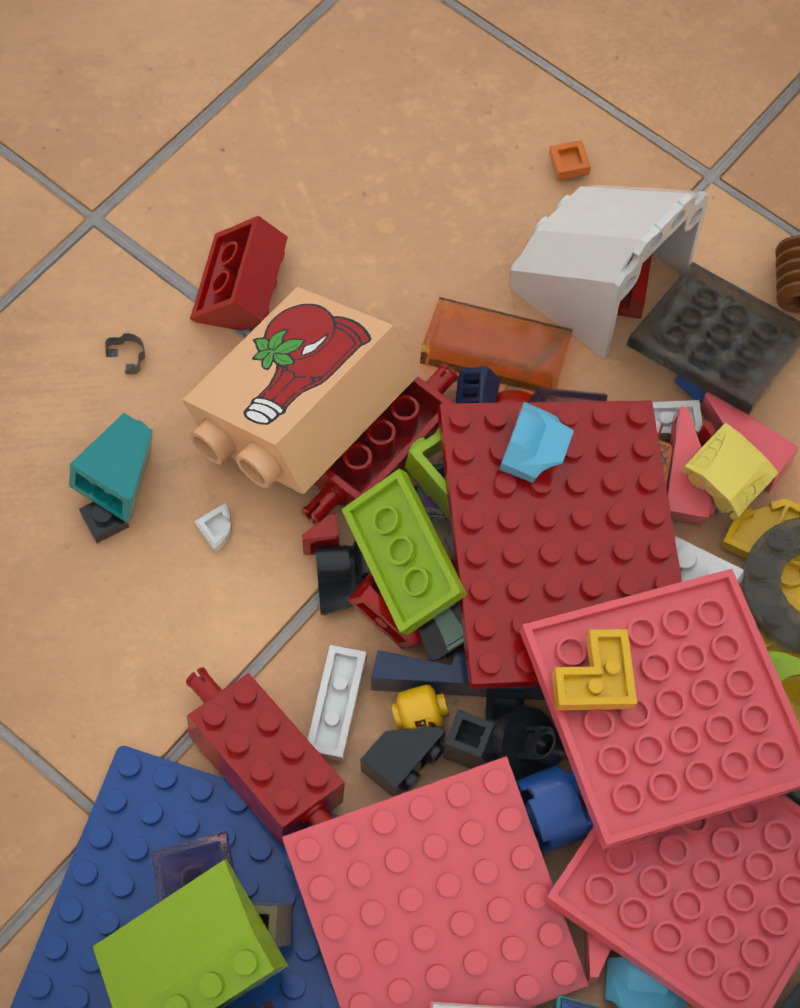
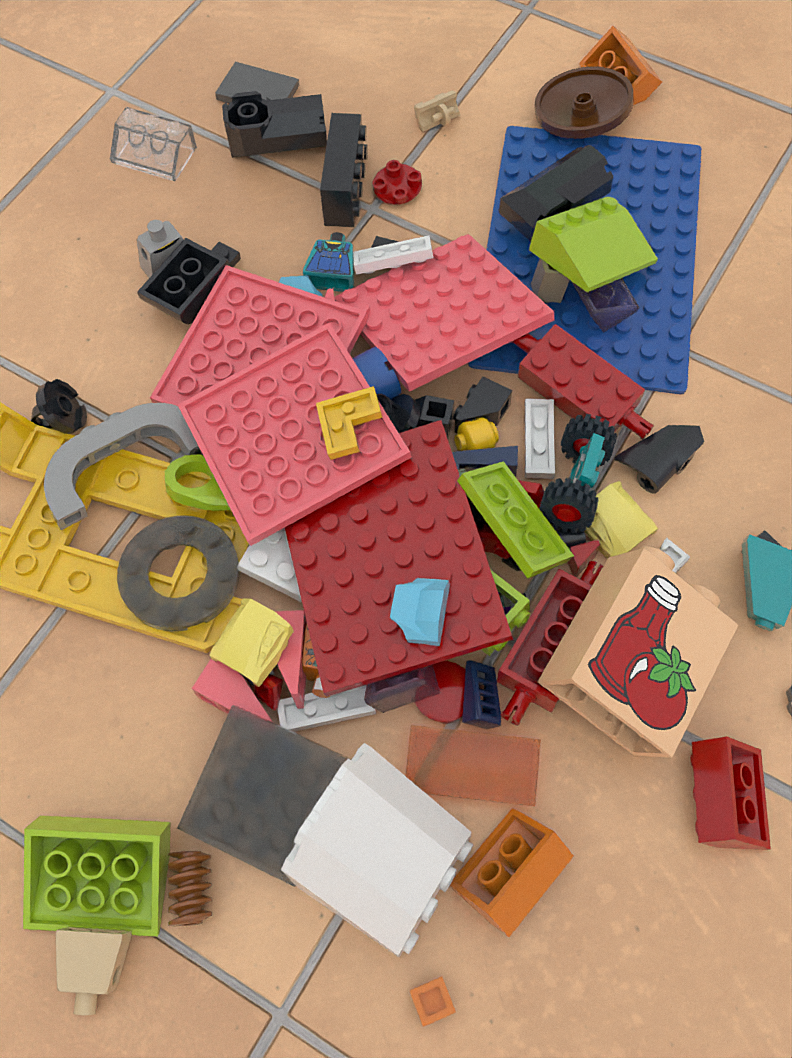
camera: 175 degrees right, 0 degrees up
none -> orange slope [450,808,574,937]
none -> black plate [539,414,617,533]
none -> light yellow slope [584,481,658,559]
none -> black panel [614,425,704,494]

